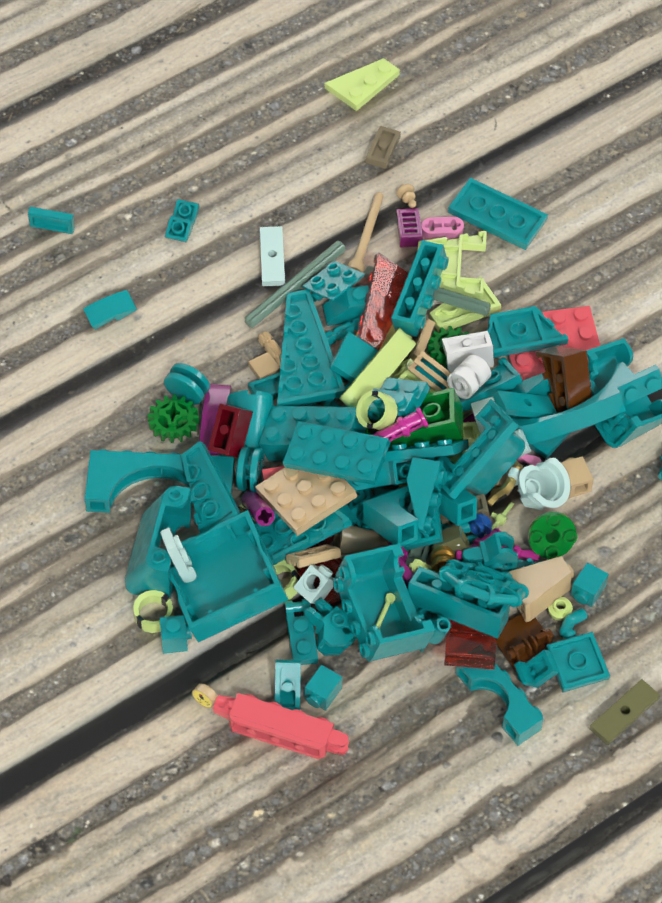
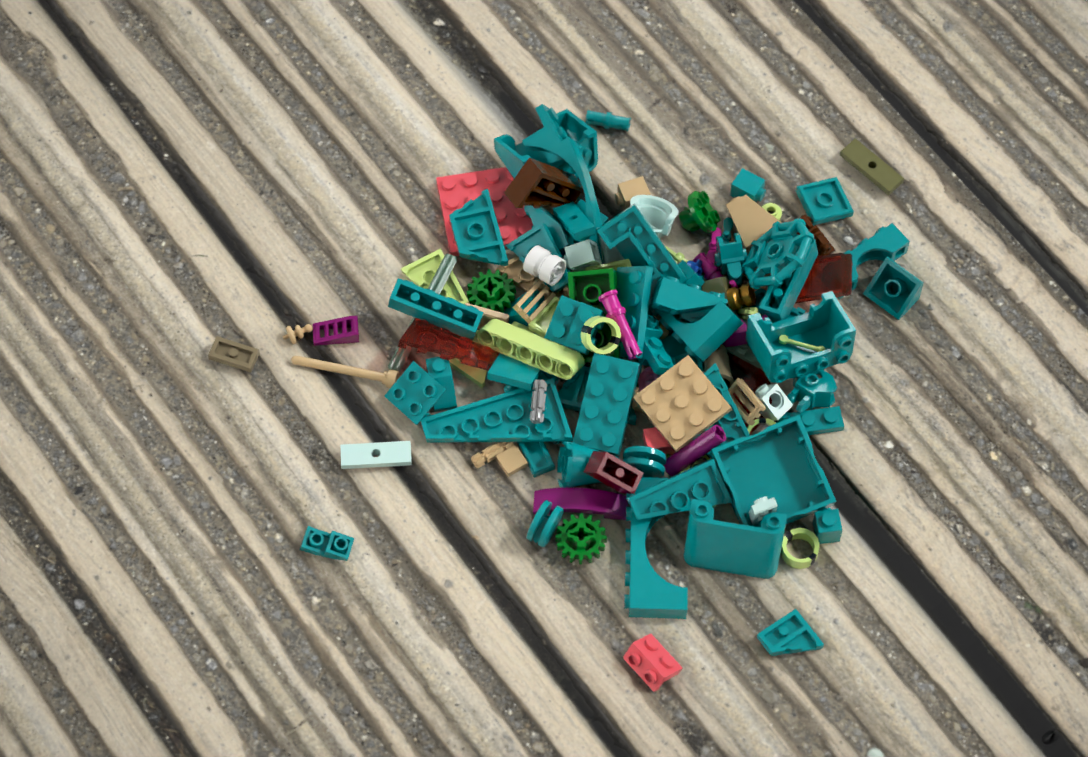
camera: 90 degrees left, 5 degrees up
teal tile [28,206,75,234] -> none
teal slope [83,290,138,330] -> none
tile [192,684,217,708] -> none
coral hinge [213,693,349,759] -> none
sand green axle [245,241,345,328] -> none
slope [275,660,301,710] -> none
teal plate [283,421,390,485] -> none
teal brick [305,665,343,711] -> none
yellowish green wing [325,58,400,111] -> none
teal axle [325,316,365,345] -> none
yellowish green wing [418,231,487,300] -> none
bright pink beam [422,217,464,240] -> none
teal cone [429,617,451,644] -> none
white panel [442,331,494,373] -> none
teal plate [448,177,548,250] -> none
teal bracket [514,650,559,688] -> none
teal arm [559,608,587,640] -> none
none -> light grey axle [530,379,547,424]
none -> coral bracket [623,633,682,692]
none -> teal wing [757,609,824,656]
none -> teal slope [863,257,924,320]

